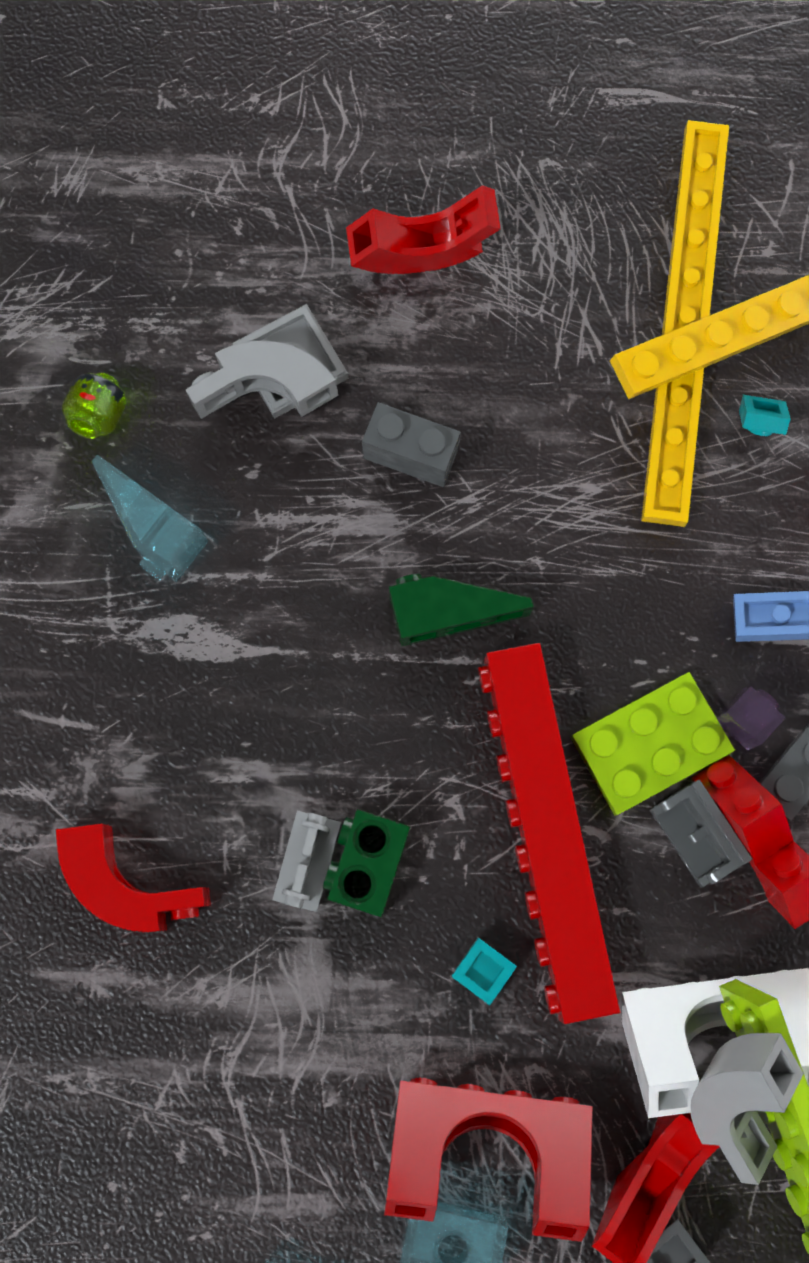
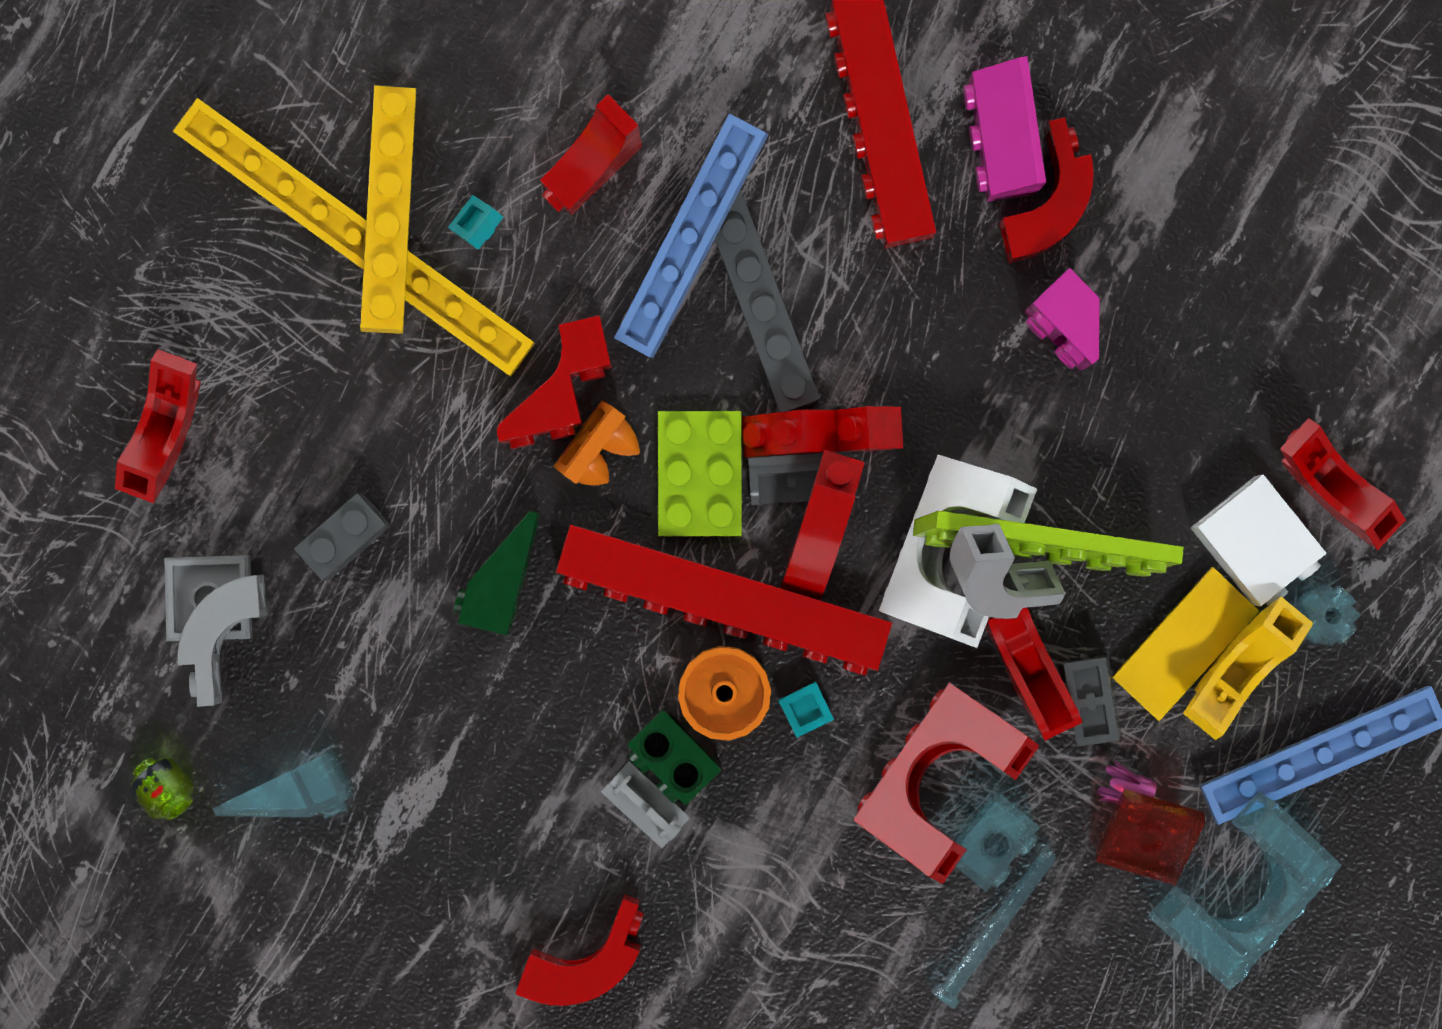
camera: 65 degrees left, 10 degrees up
clear purple brick [716,686,786,750] -> none
none -> red arch [497,316,612,449]
none -> orange tile [553,400,640,486]
none -> orange wheel [678,646,771,741]
none -> red arch [781,450,865,600]

